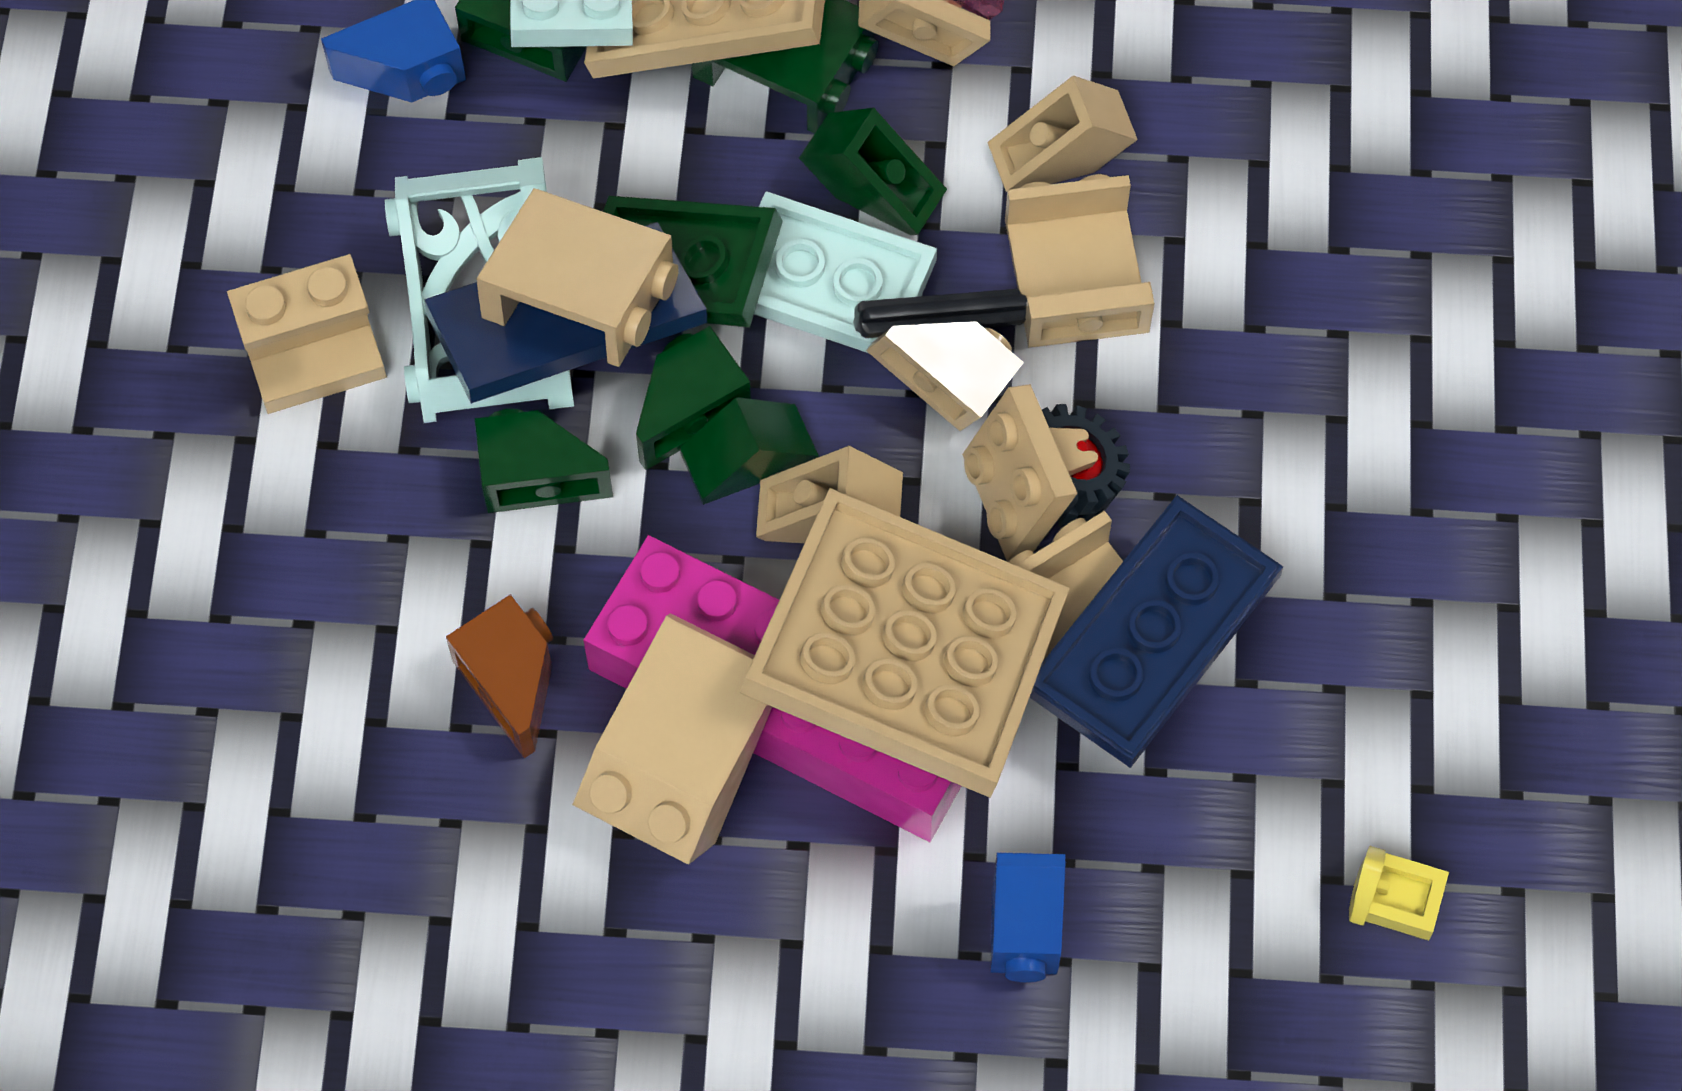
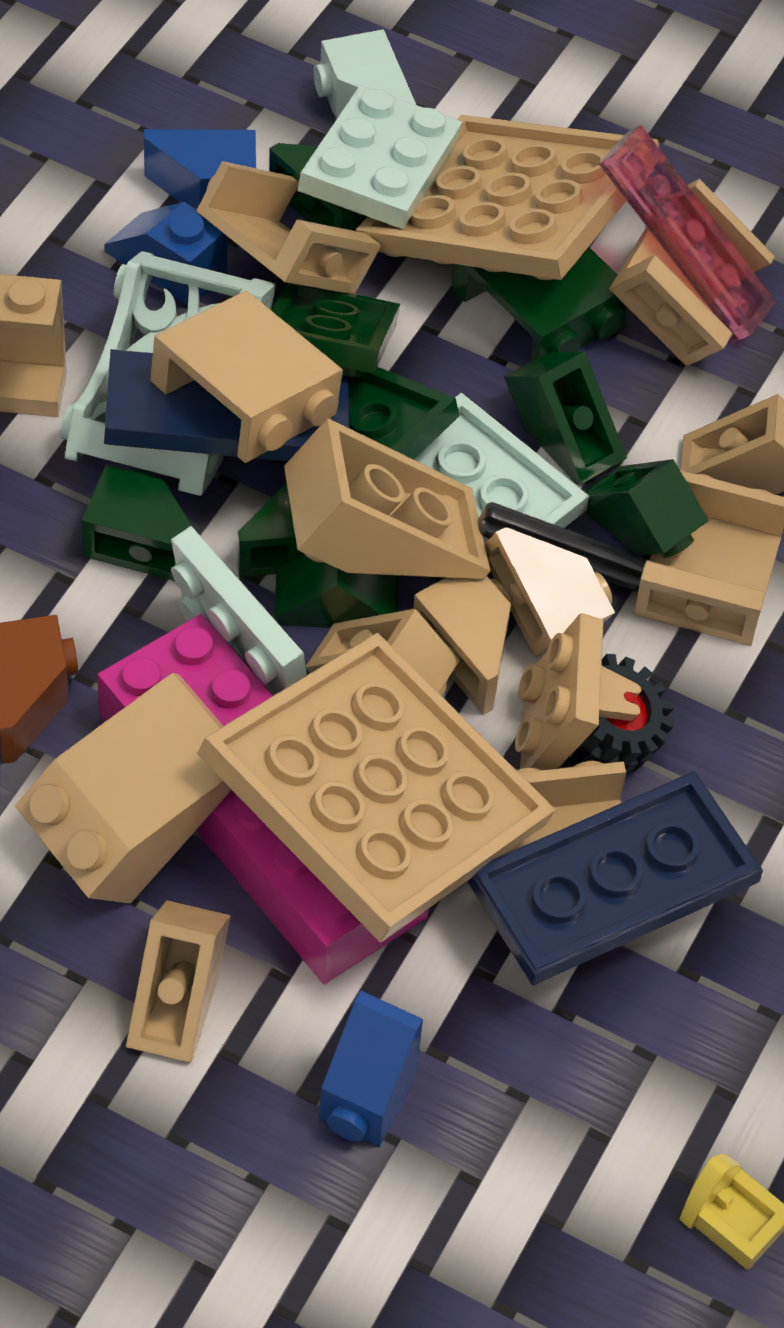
camera: 20 degrees right, 10 degrees down
none -> blue slope [104,202,227,307]
none -> tan slope [126,900,231,1063]
none -> light aqua plate [171,526,307,696]
none -> tan panel [196,161,381,294]
none -> dark green plate [271,283,400,377]
none -> tan slope [284,418,490,579]
none -> tan slope [413,575,511,715]
none -> dark green slope [584,459,709,558]

